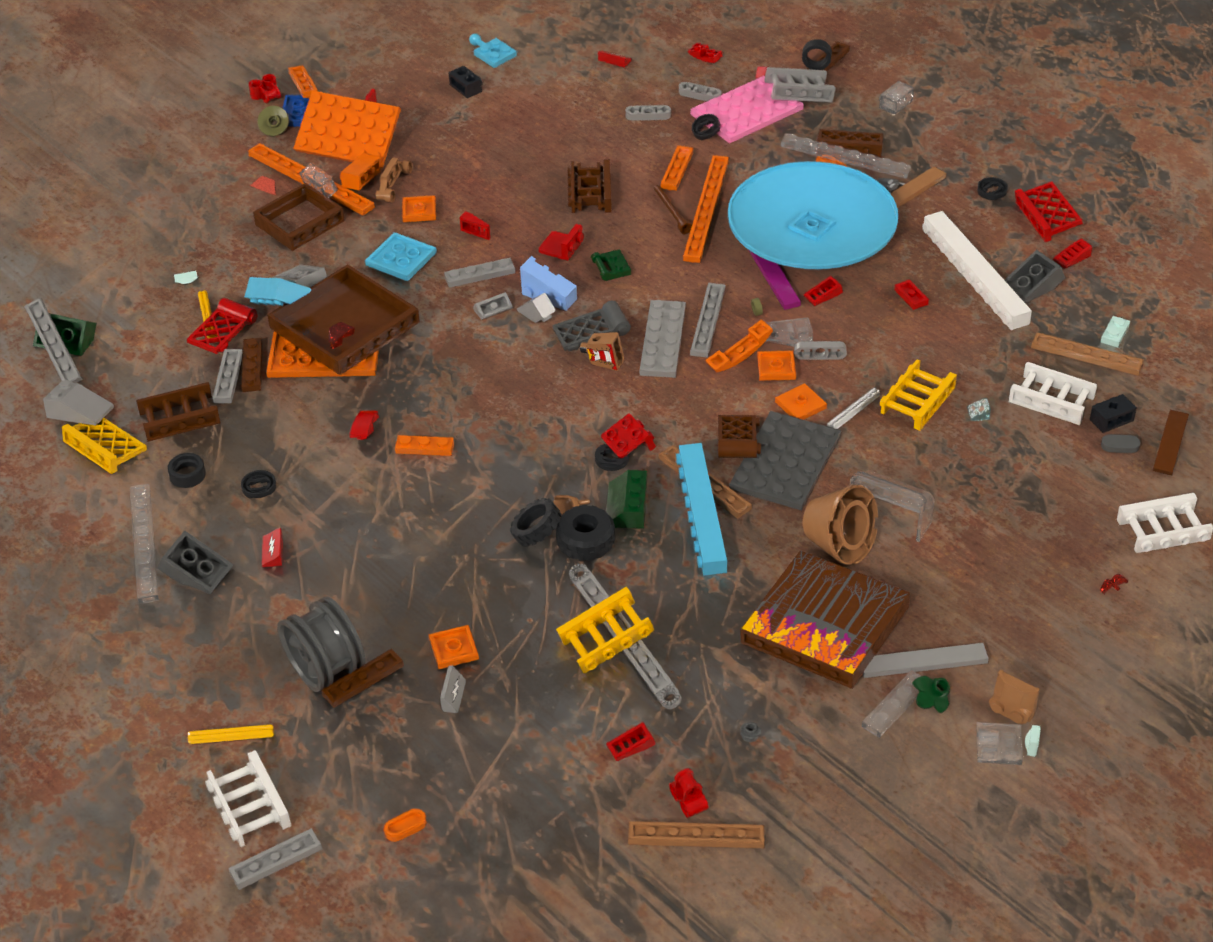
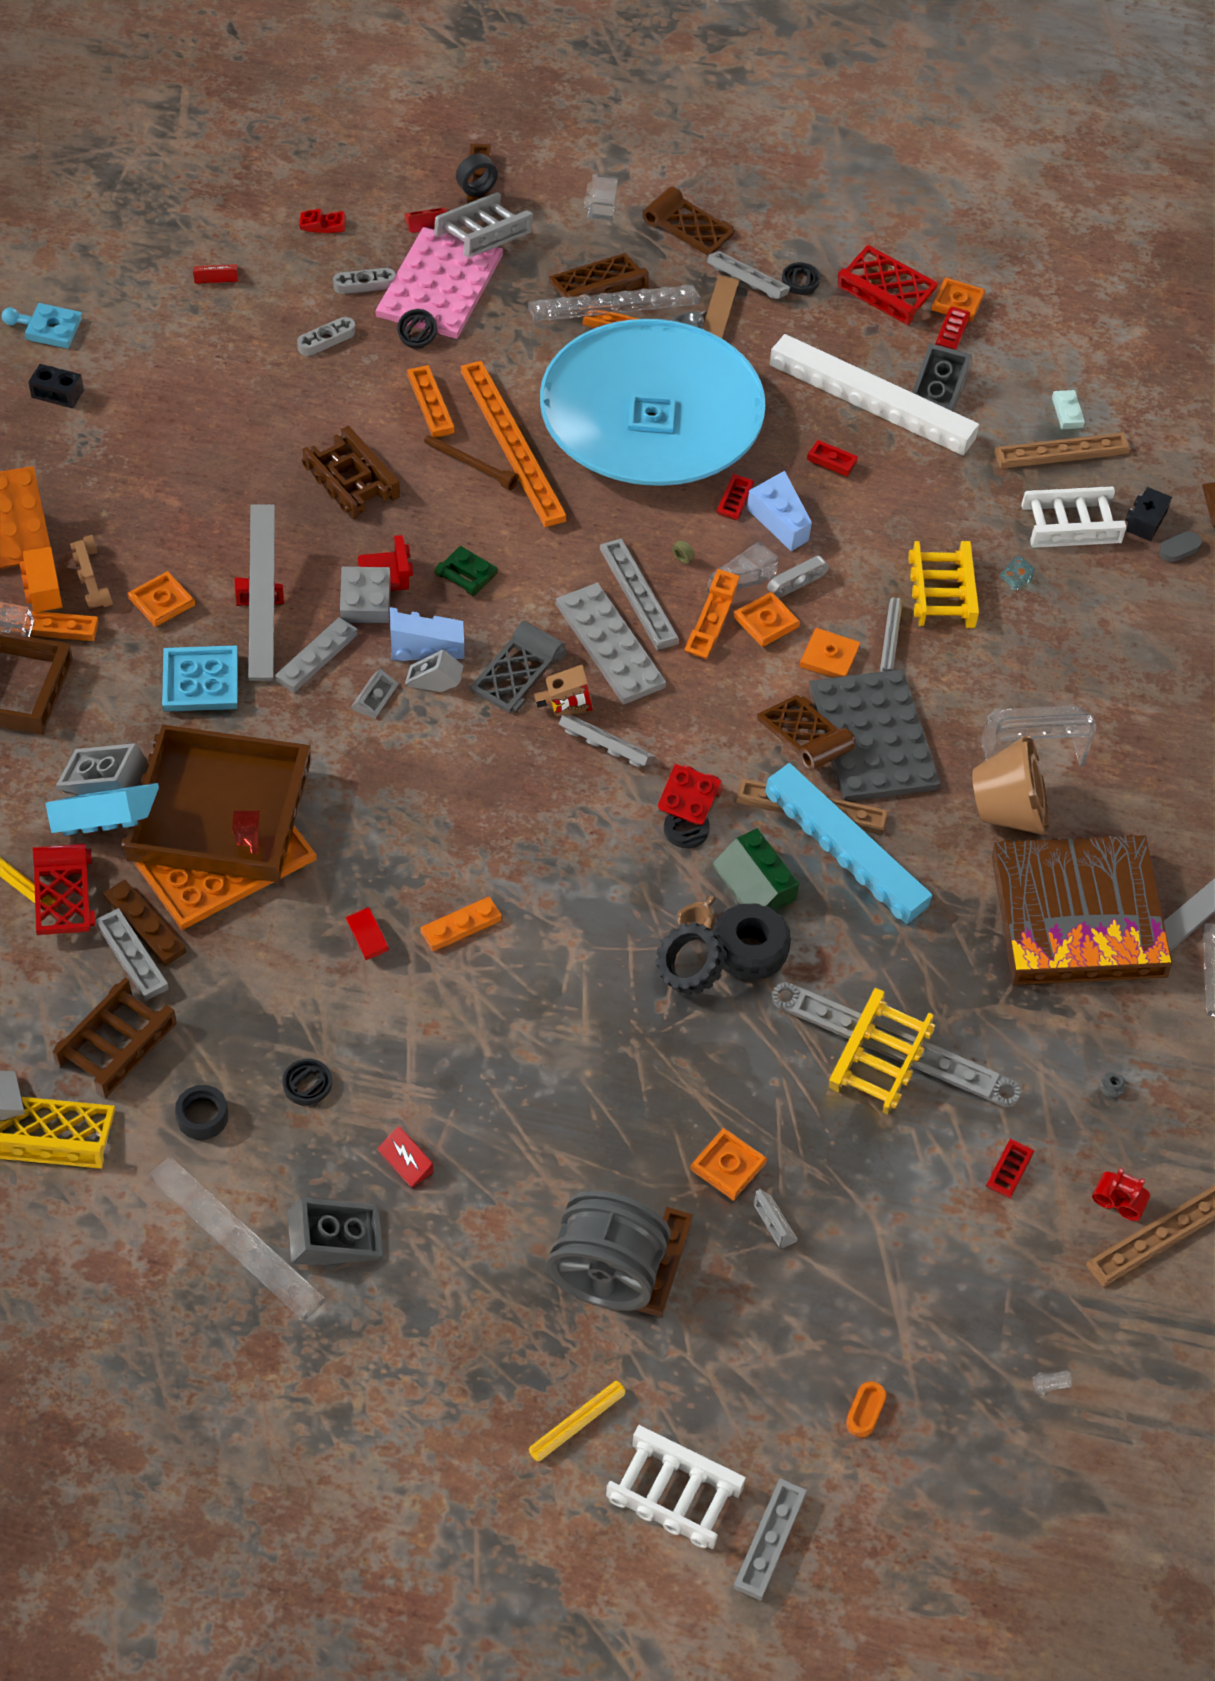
camera: 40 degrees left, 10 degrees up
magenta tile [748,250,801,310] -> none
none -> light grey tile [248,505,275,681]
none -> light grey brick [340,567,391,623]
none -> light grey plate [558,714,656,768]
none -> reddish brown piece [642,186,735,256]
none -> light grey plate [707,251,790,299]
none -> light blue wedge [747,471,812,551]
none -> orange plate [931,277,986,322]
none -> clear pin [1032,1370,1072,1396]

